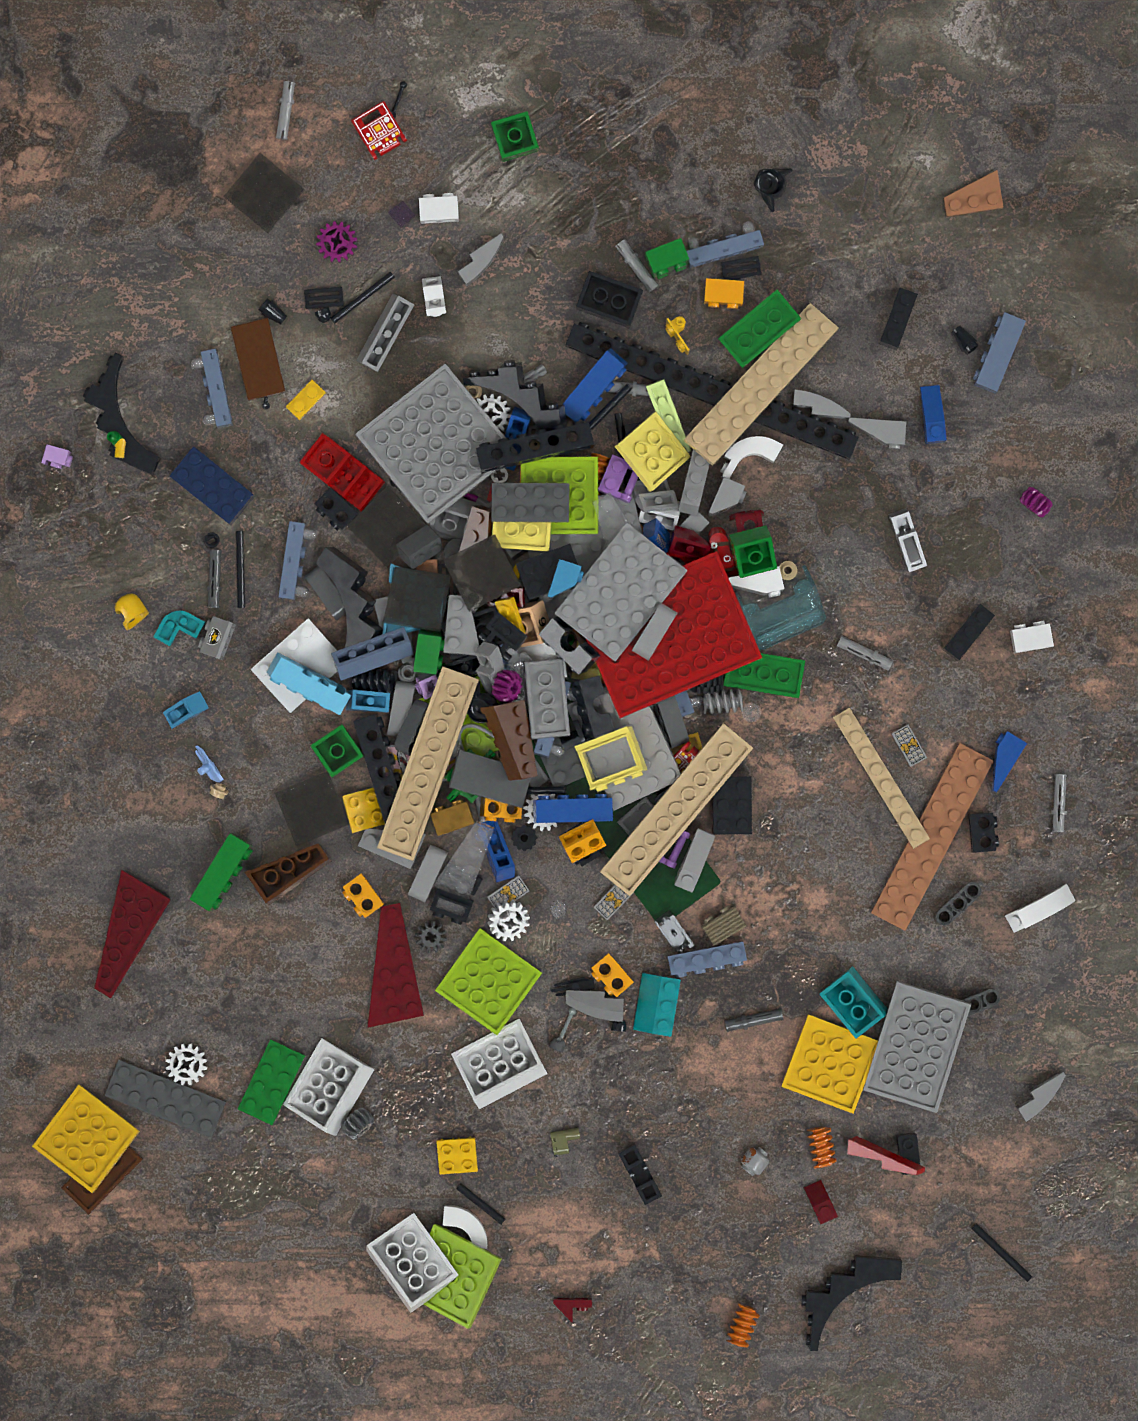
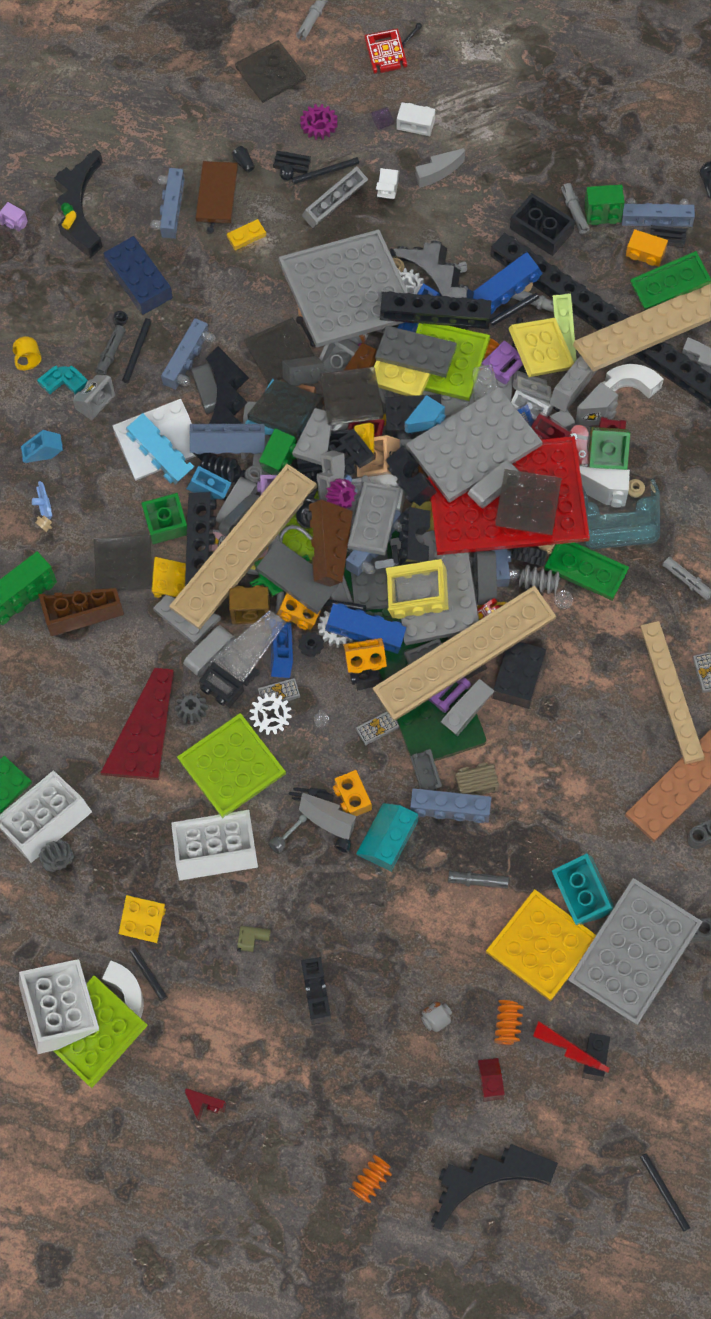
camera: 20 degrees right, 20 degrees down
red slope [299,433,385,512] -> none
black brick [314,487,359,531] -> none
light orange brick [342,873,384,918] -> none
green brick [491,111,539,163] -> none
yellow hinge [665,316,689,355] -> none
none -> clear smoke plate [495,469,562,536]

